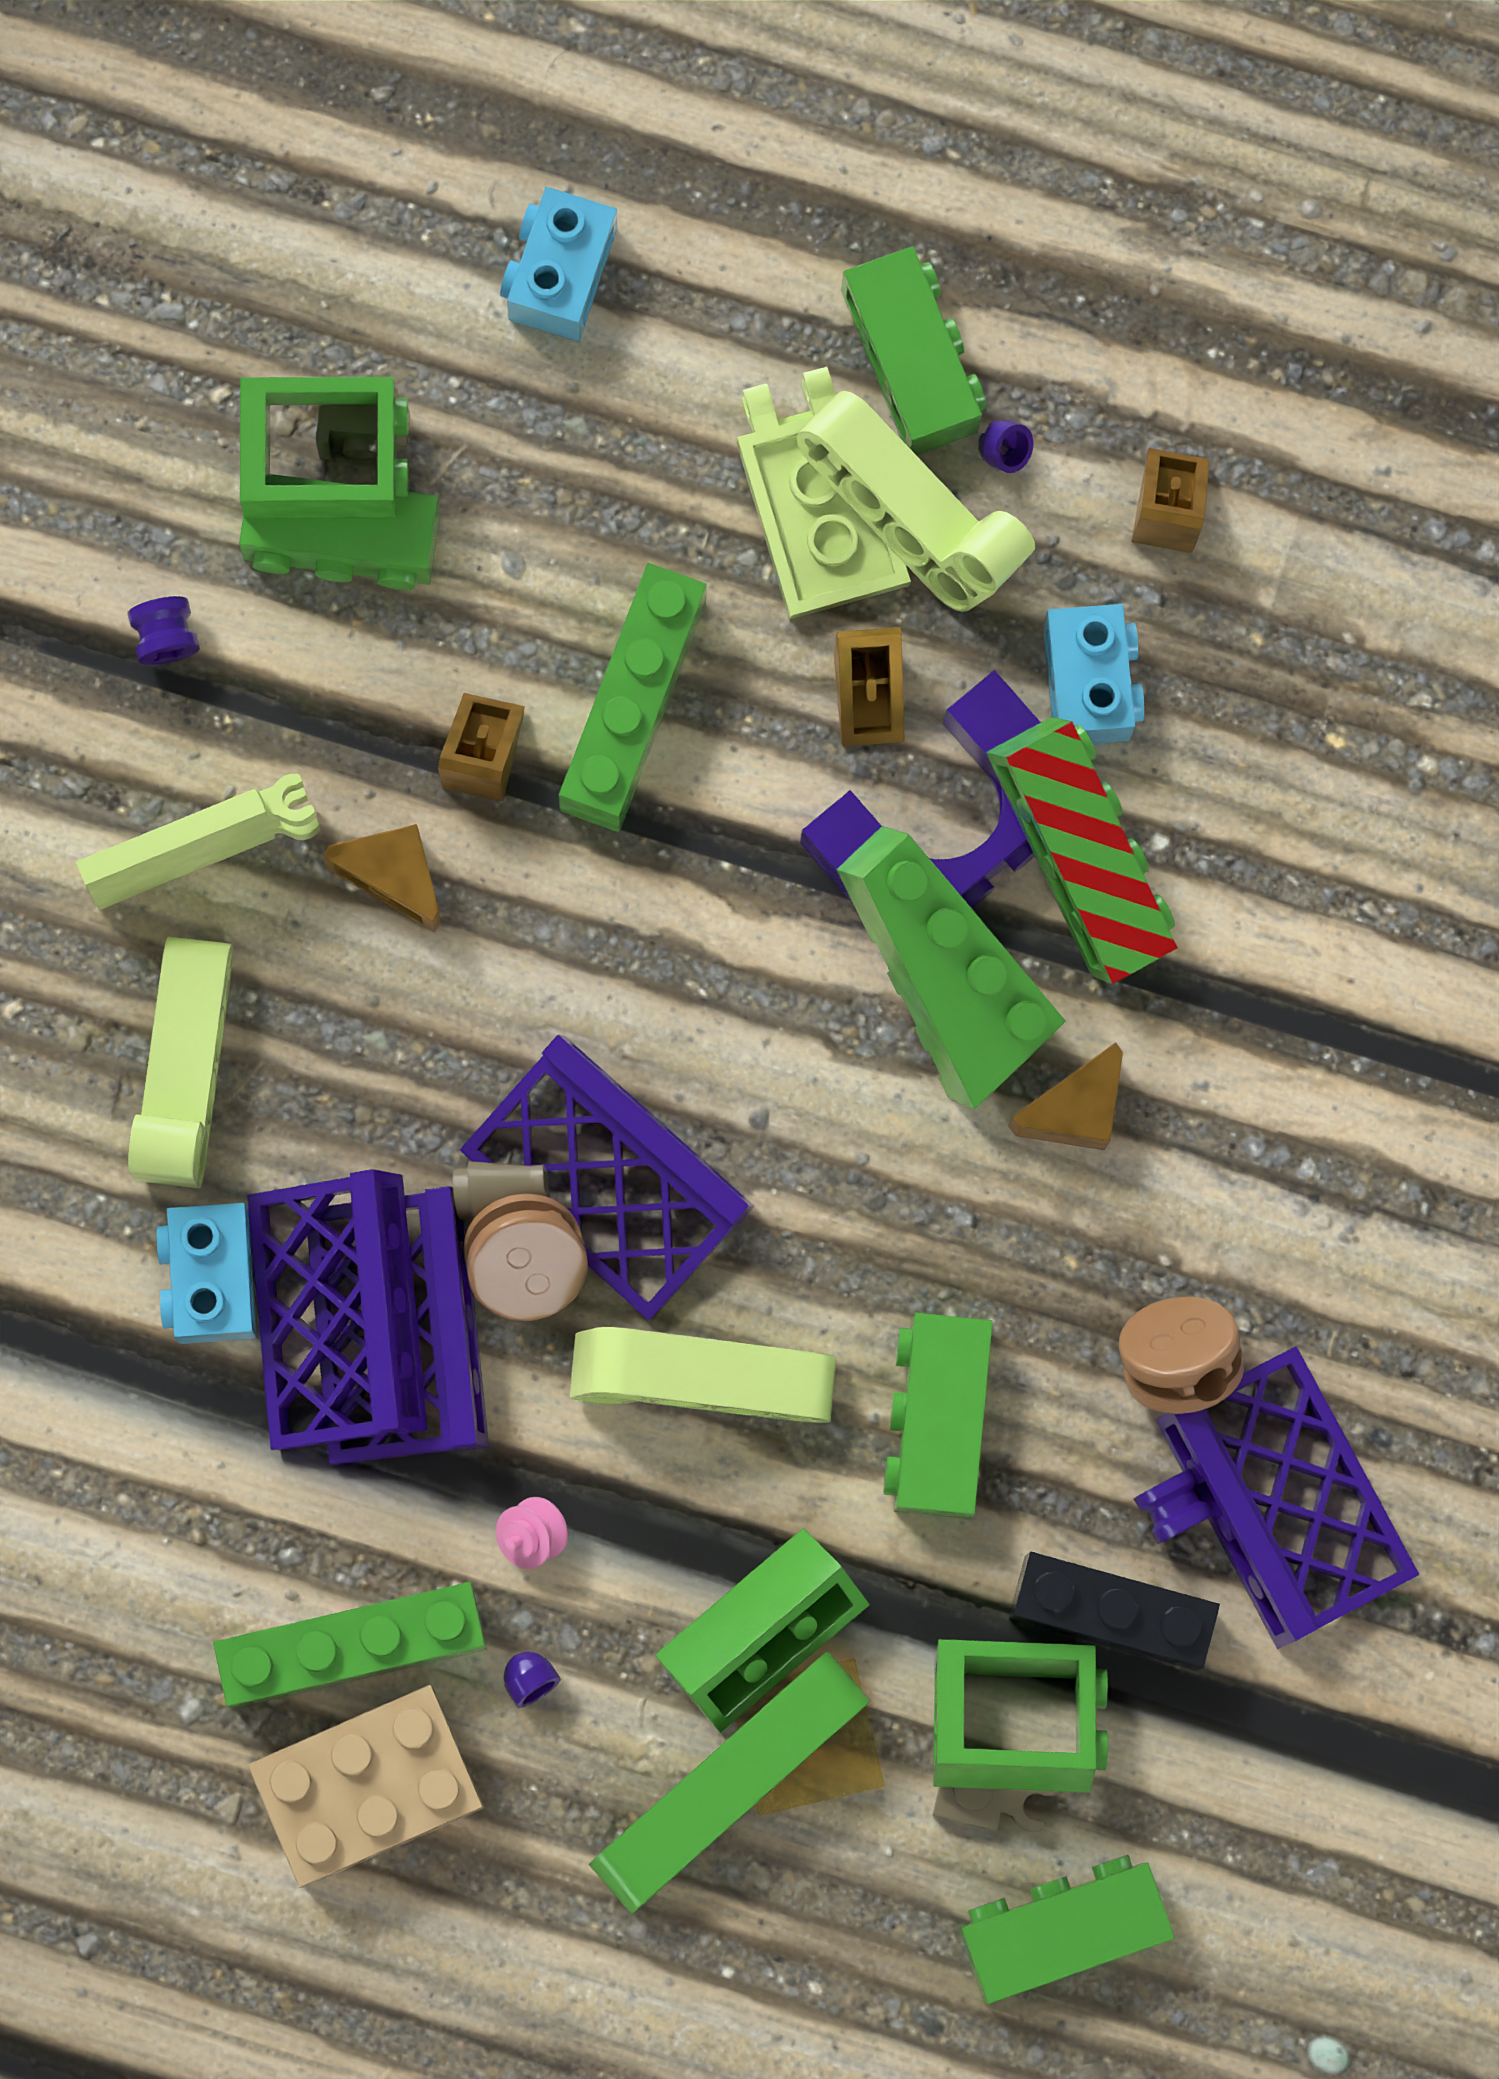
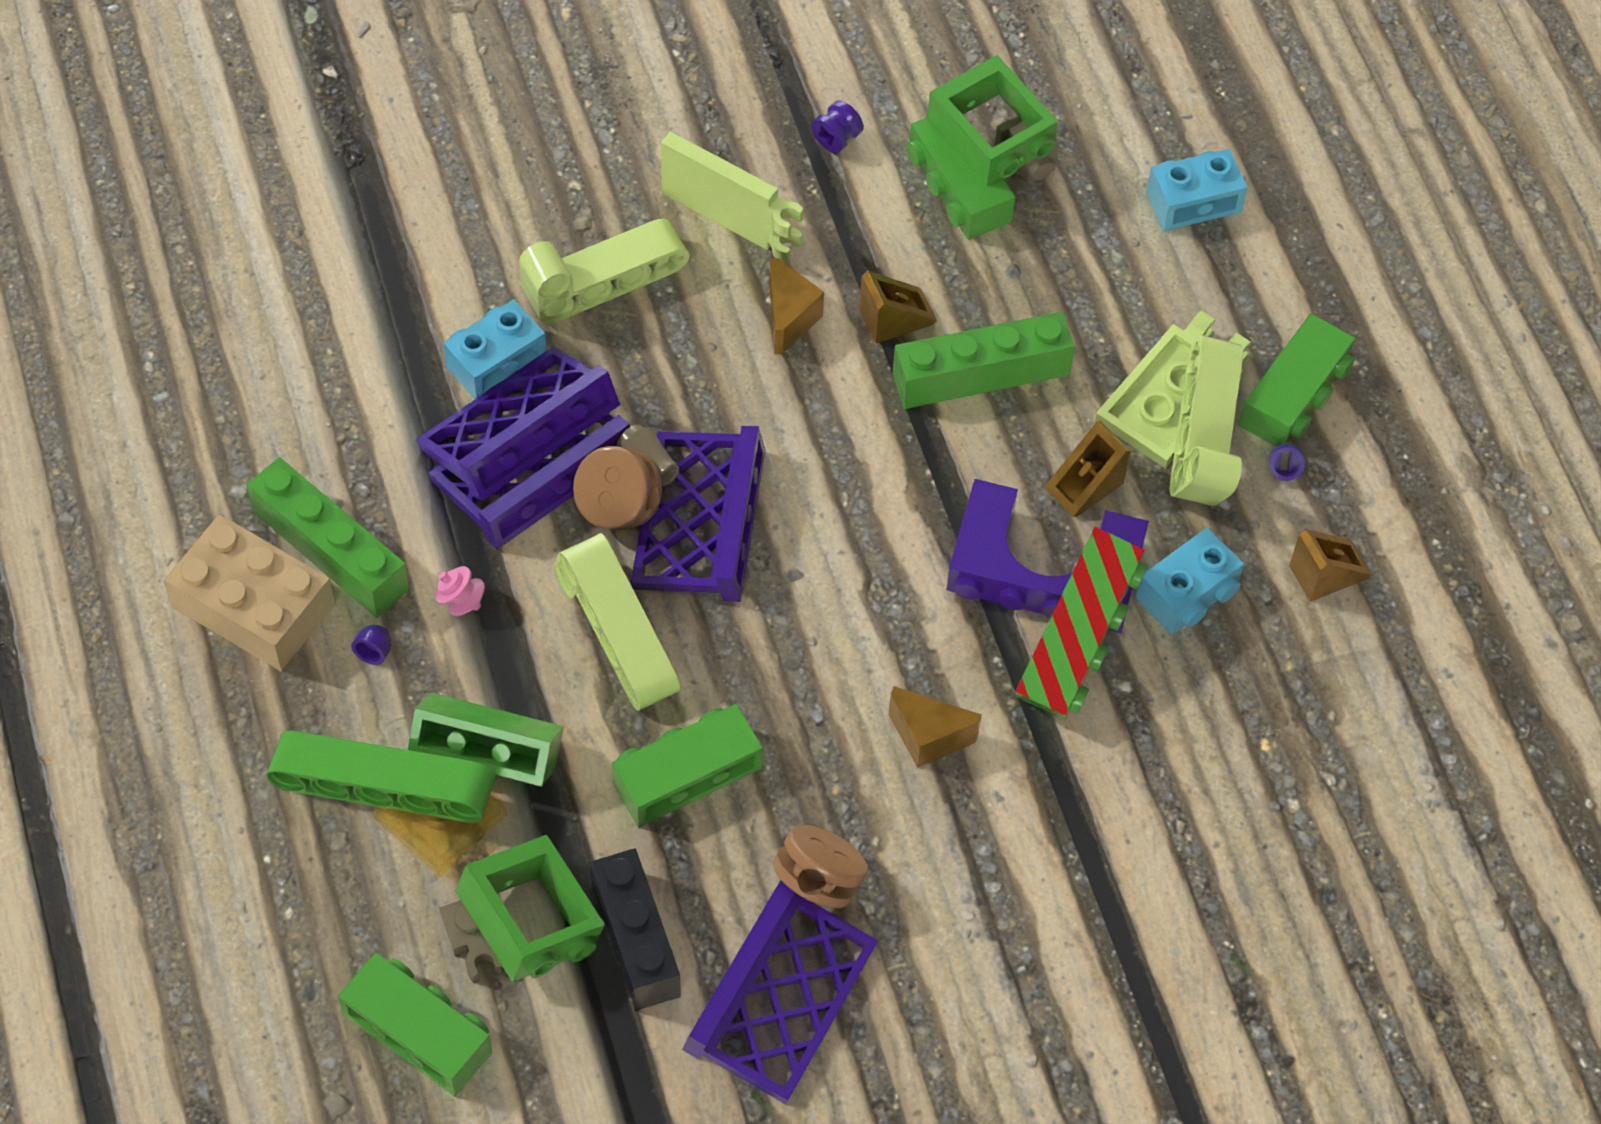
camera: 60 degrees right, 20 degrees down
bright green wedge [837,826,1066,1109] -> none
dark purple wheel [1133,1469,1215,1544] -> none

